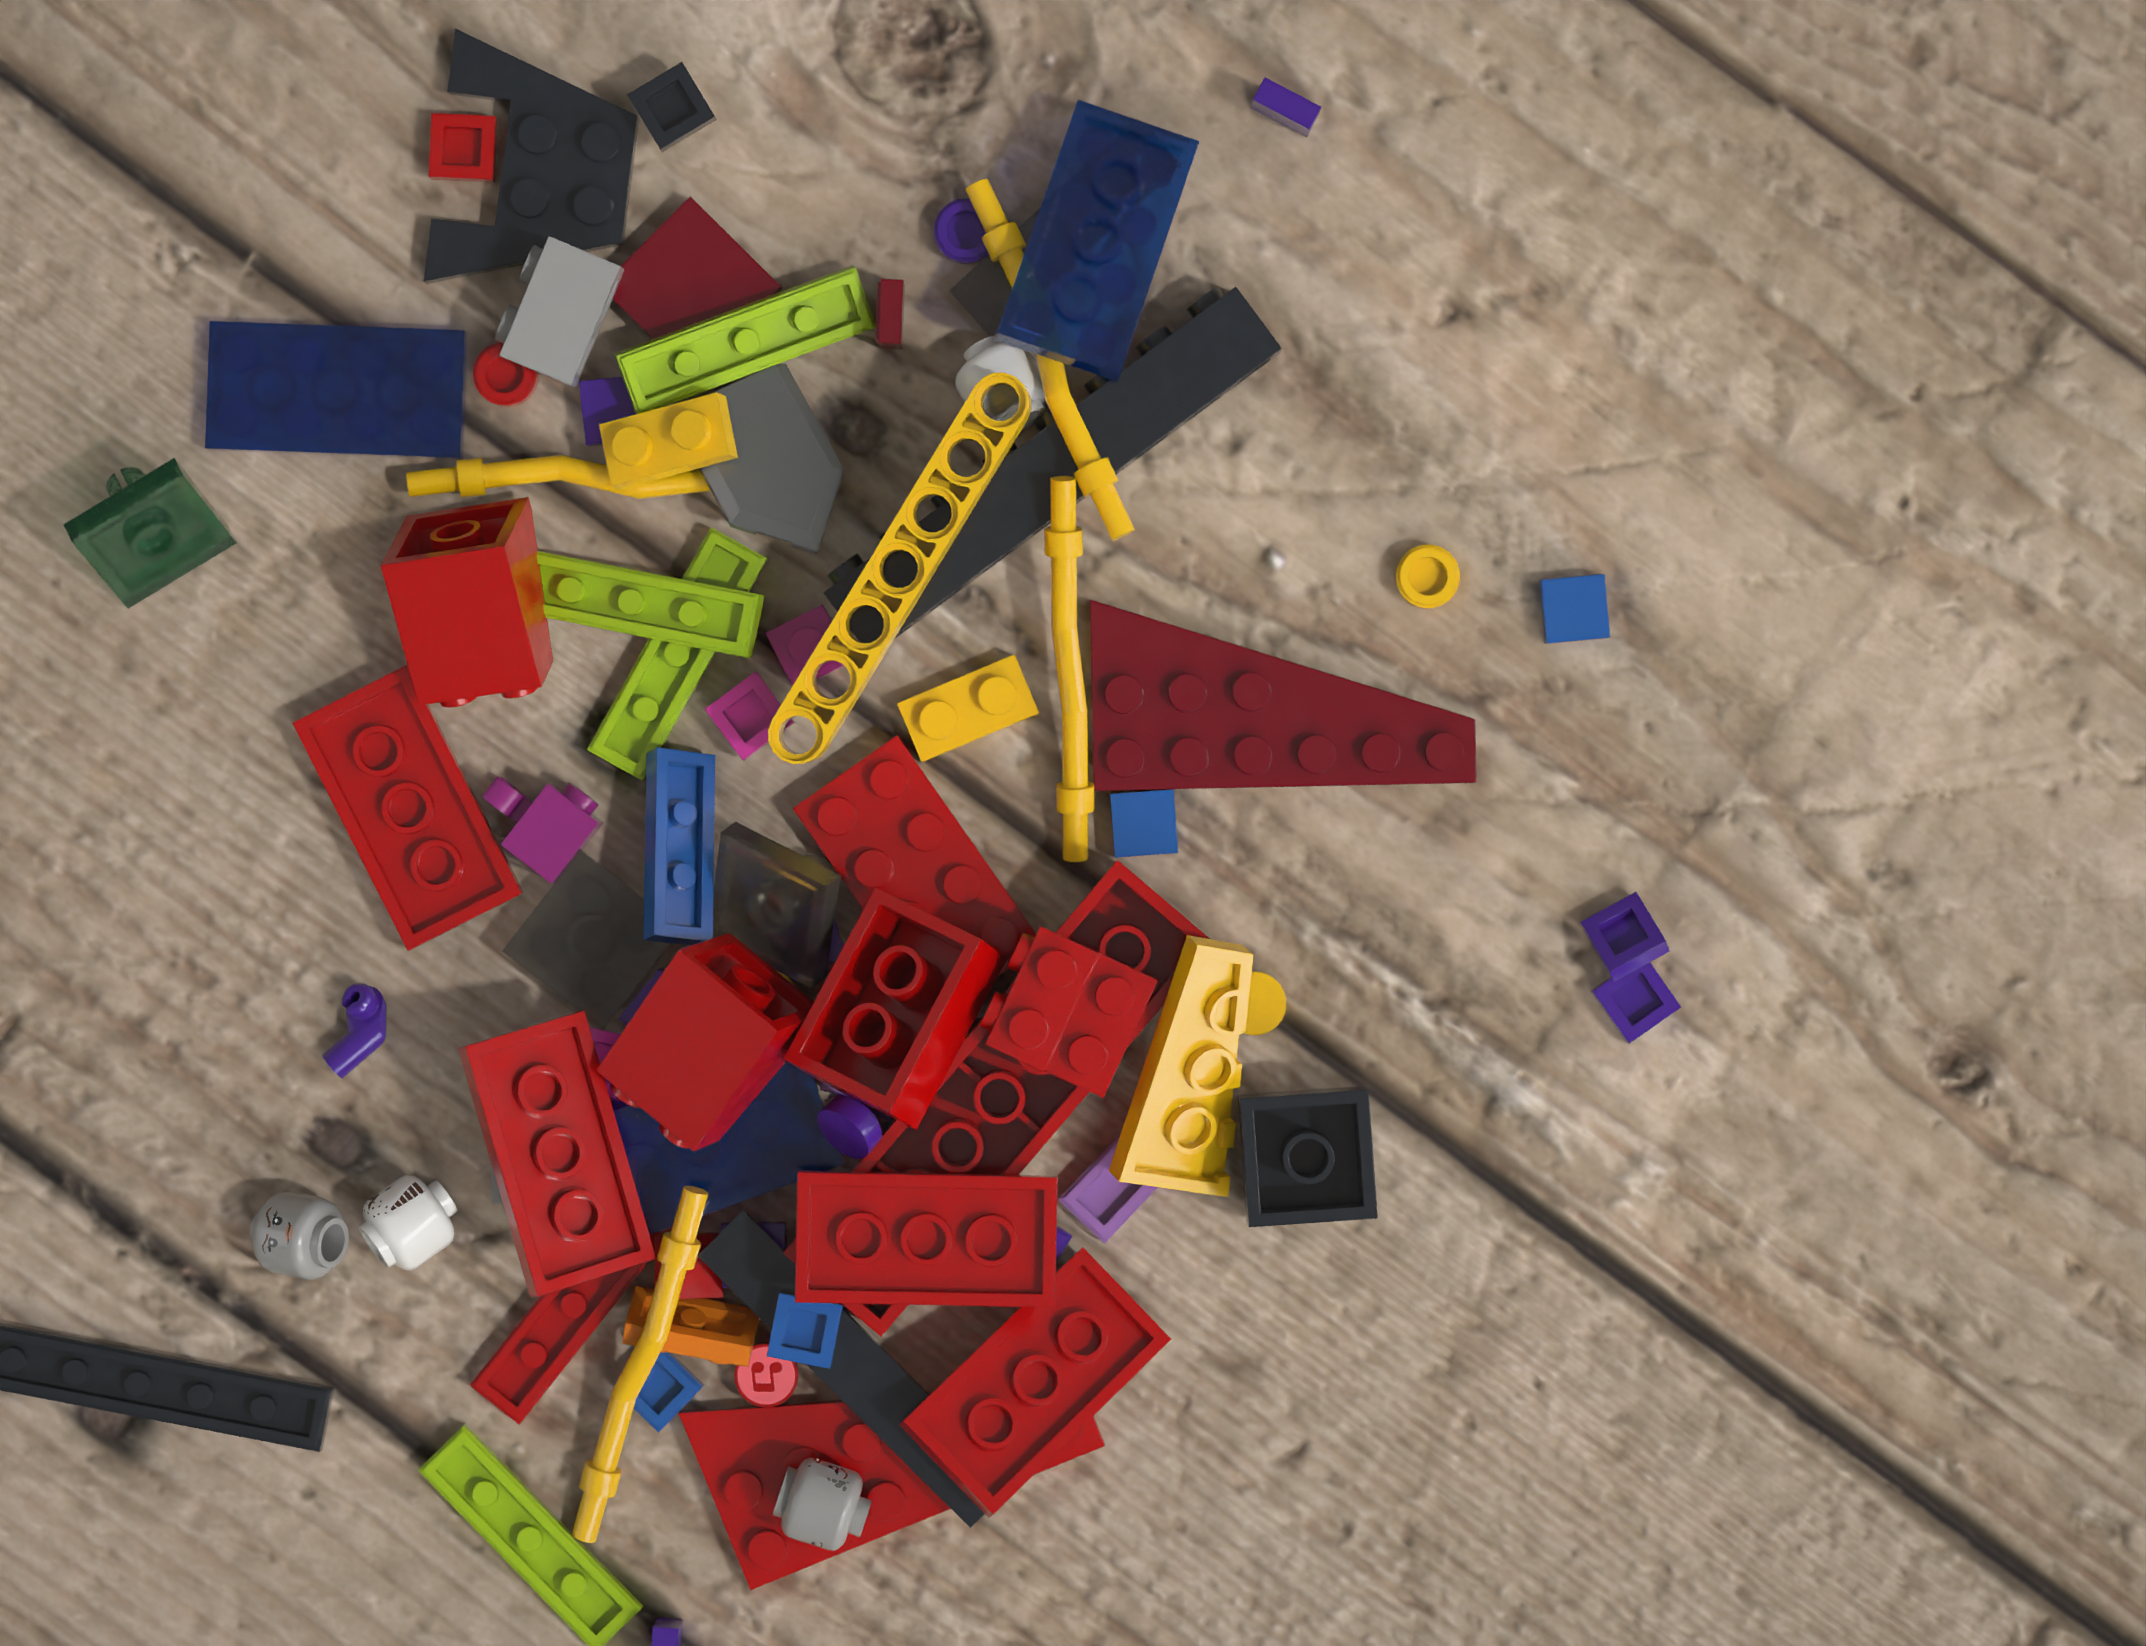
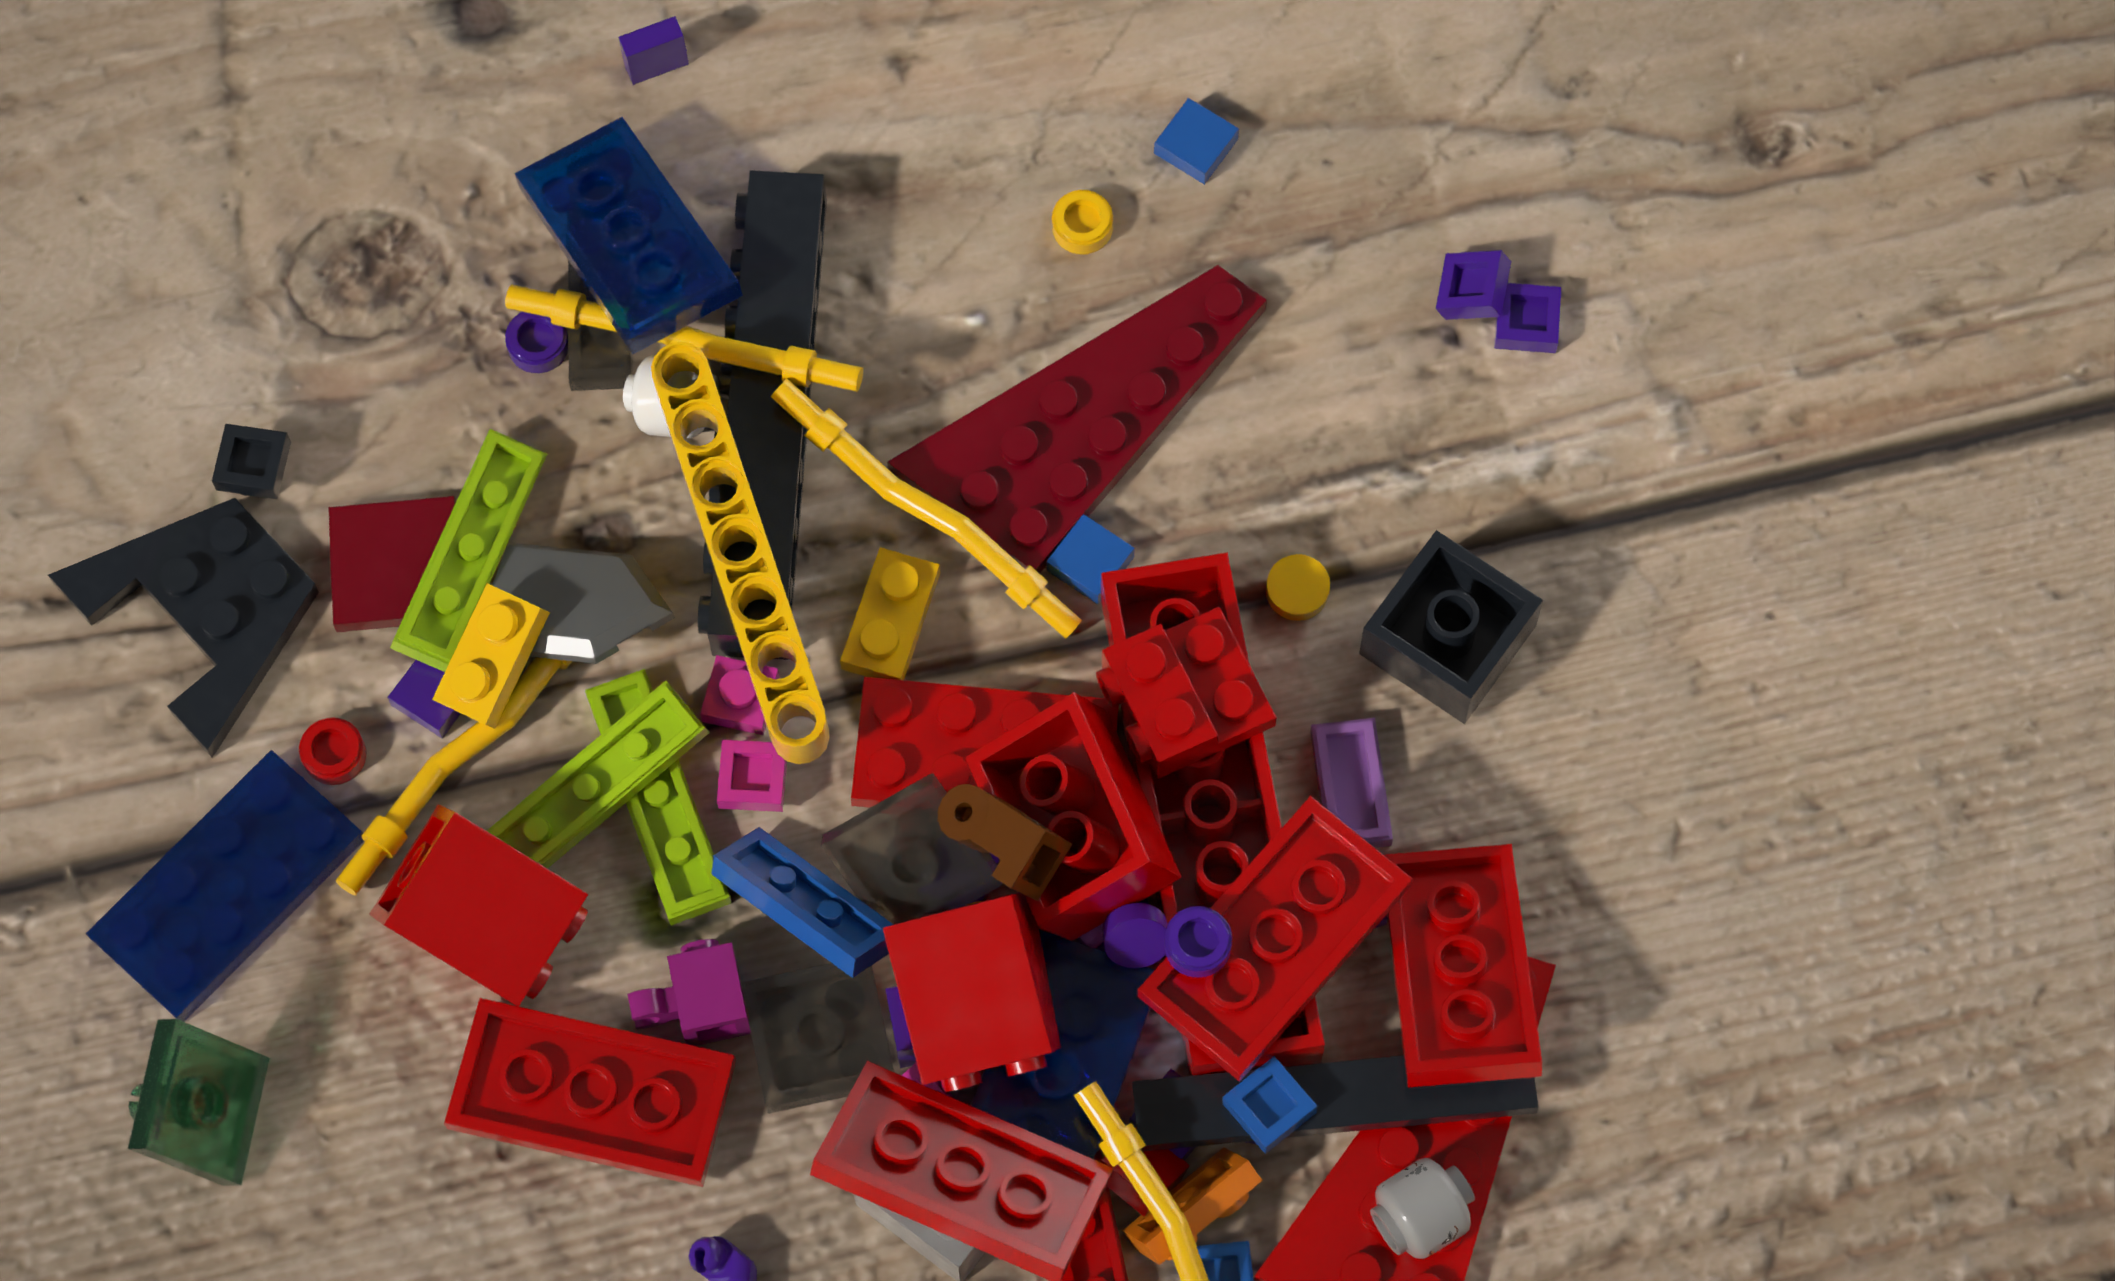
camera: 50 degrees left, 20 degrees down
red tile [428,113,498,183] -> none
light grey brick [495,236,624,388] -> none
coral tile [734,1342,799,1408] -> none
dark red tile [875,279,905,349] -> none
yellow wing [1109,935,1253,1197] -> none
none -> reddish brown leg [938,784,1072,901]
none -> dark purple tile [1164,906,1232,978]

